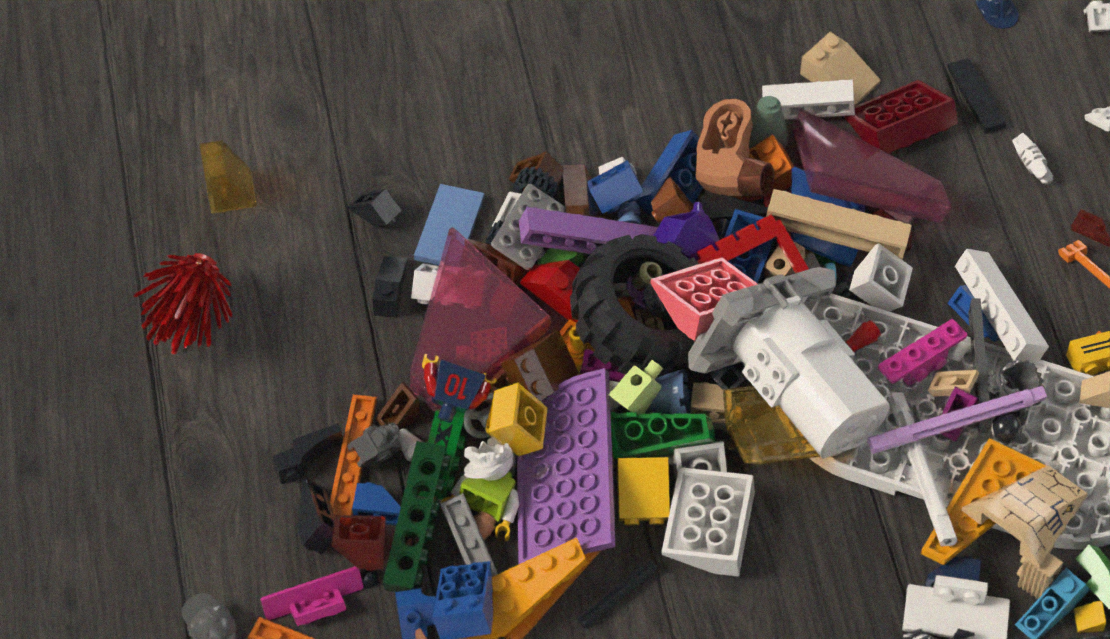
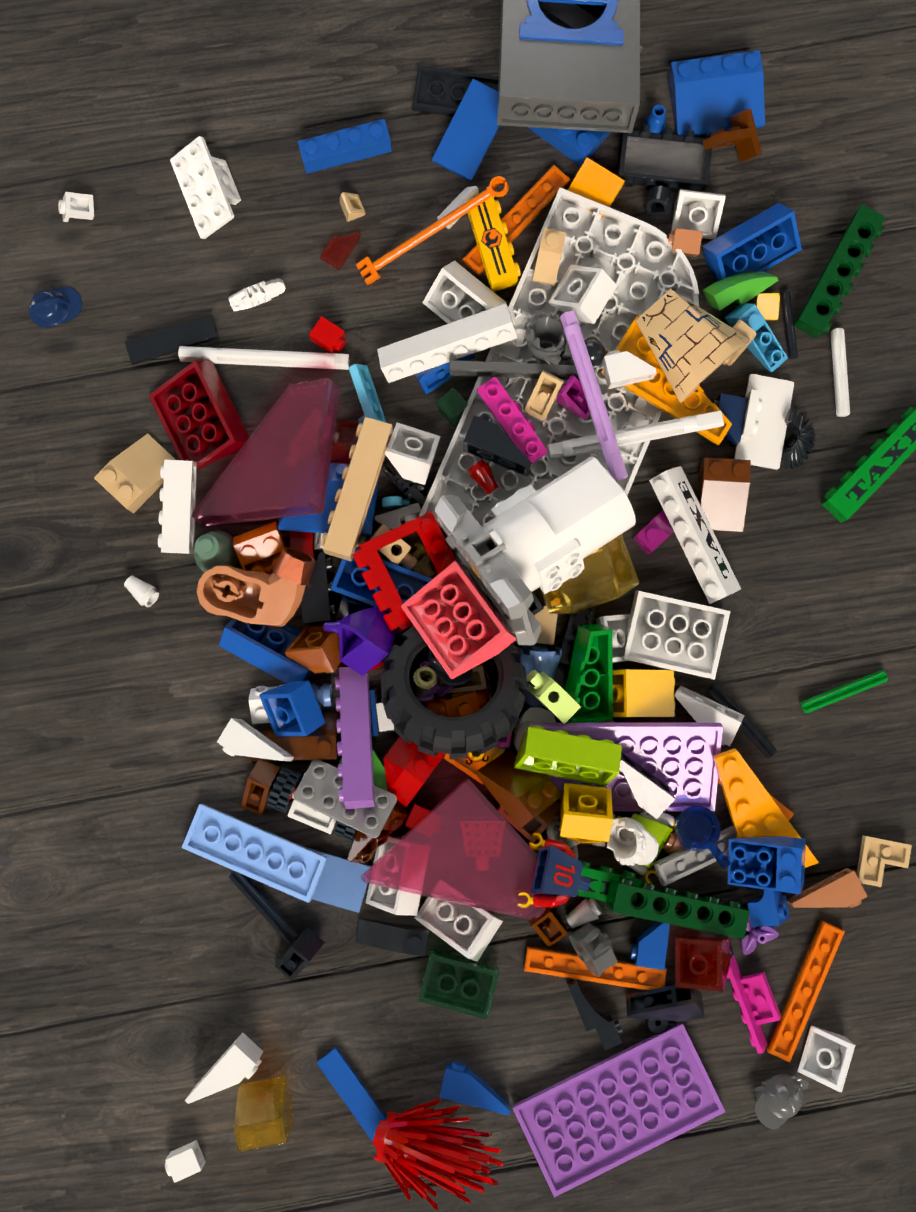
camera: 90 degrees left, 30 degrees up
none -> white cone [124,576,159,607]
none -> white brick [165,1140,206,1183]
none -> white piece [178,346,350,370]
none -> light blue plate [182,804,328,903]
none -> white slope [185,1032,263,1104]
none -> white slope [217,718,294,761]
none -> black axle [229,871,298,945]
none -> red brick [309,316,346,353]
none -> blue tile [316,1047,387,1141]
none -> medium azure hinge [348,364,387,424]
none -> white slope [414,879,503,961]
none -> clear green brick [418,949,500,1020]
none -> white slope [422,261,507,324]
none -> clear green bracket [436,388,468,425]
none -> blue slope [440,1061,510,1116]
none -> black slope [463,415,532,476]
none -> medium lavender plate [512,1022,725,1197]
none -> lime slope [514,726,622,786]
none -> white slope [548,265,617,324]
none -> white slope [602,350,657,389]
none -> slope [620,752,676,819]
none -> magenta slope [633,510,674,555]
none -> black piece [646,1019,676,1034]
none -> white brick [649,466,741,604]
none -> white slope [675,686,745,746]
none -> clear blue piece [675,806,731,869]
none -> slope [698,458,751,532]
none -> medium lavender plant [740,915,779,955]

